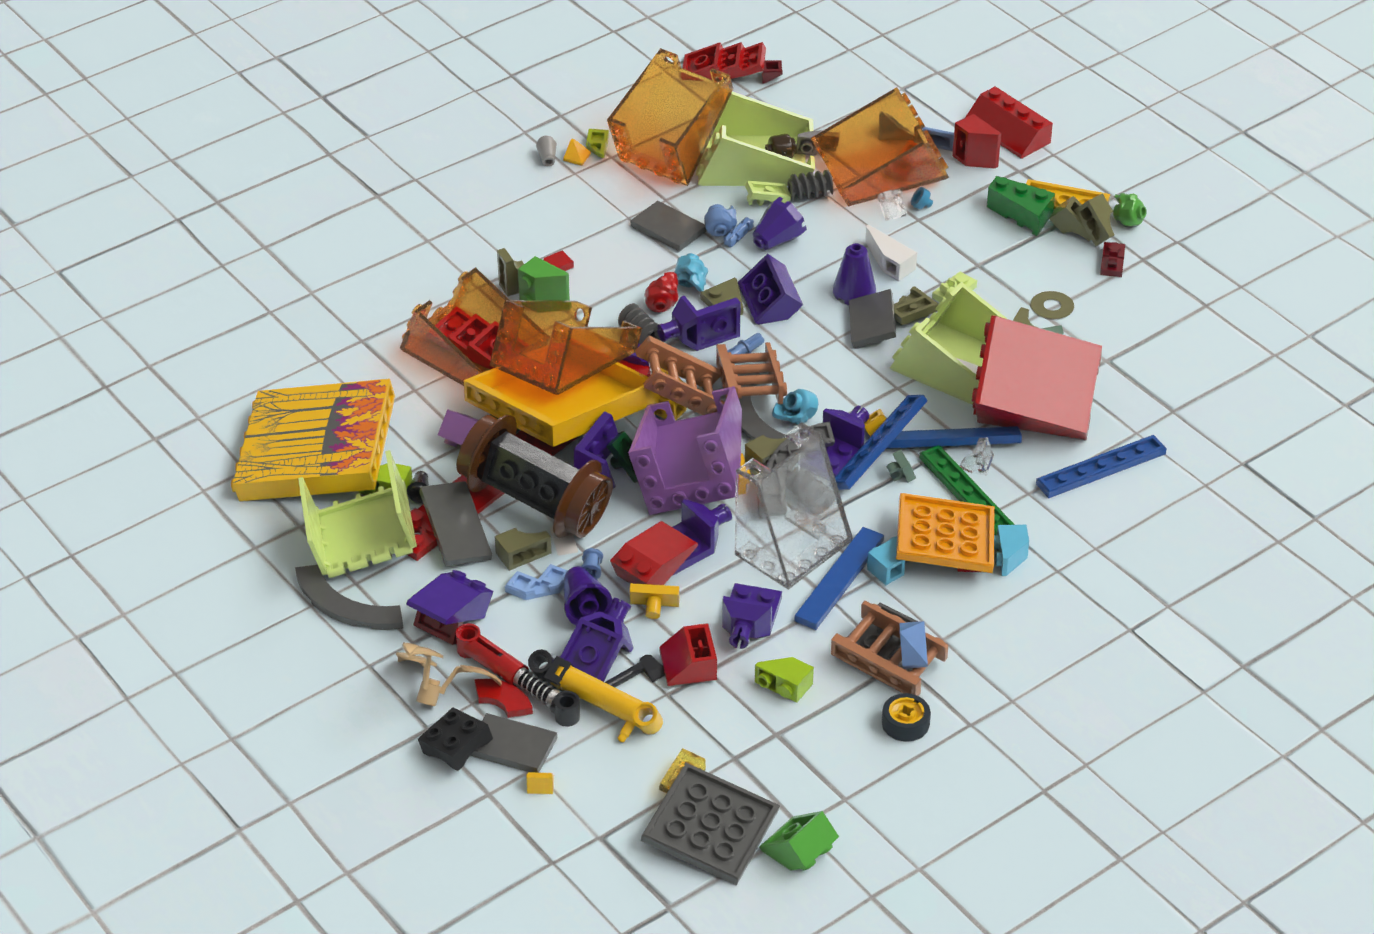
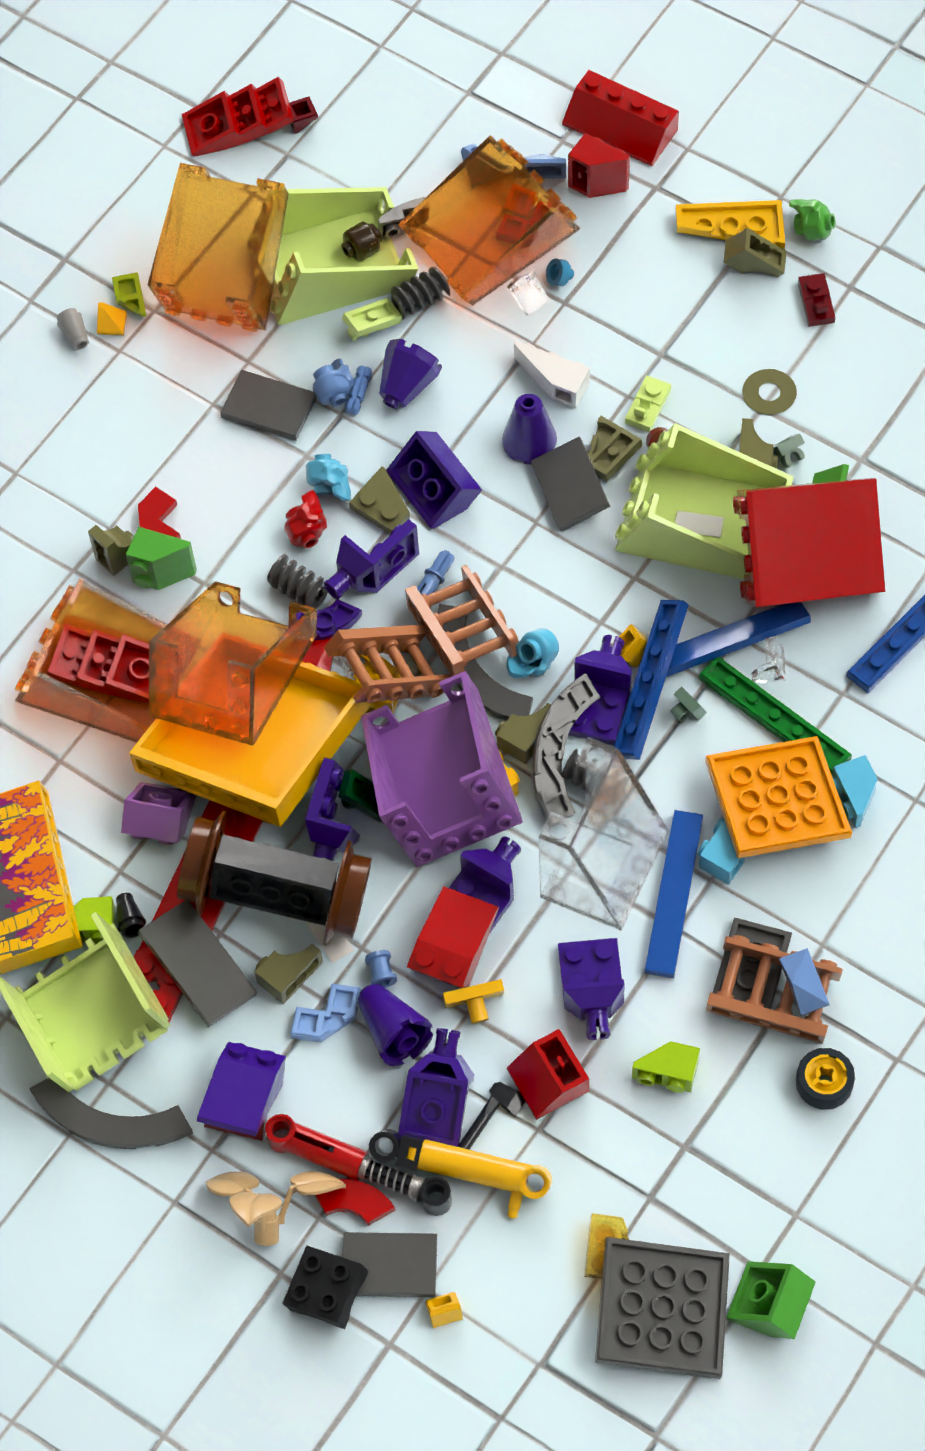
camera: 15 degrees left, 20 degrees up
green wedge [987,176,1055,236] -> none
olive arch [1074,193,1115,247] -> none

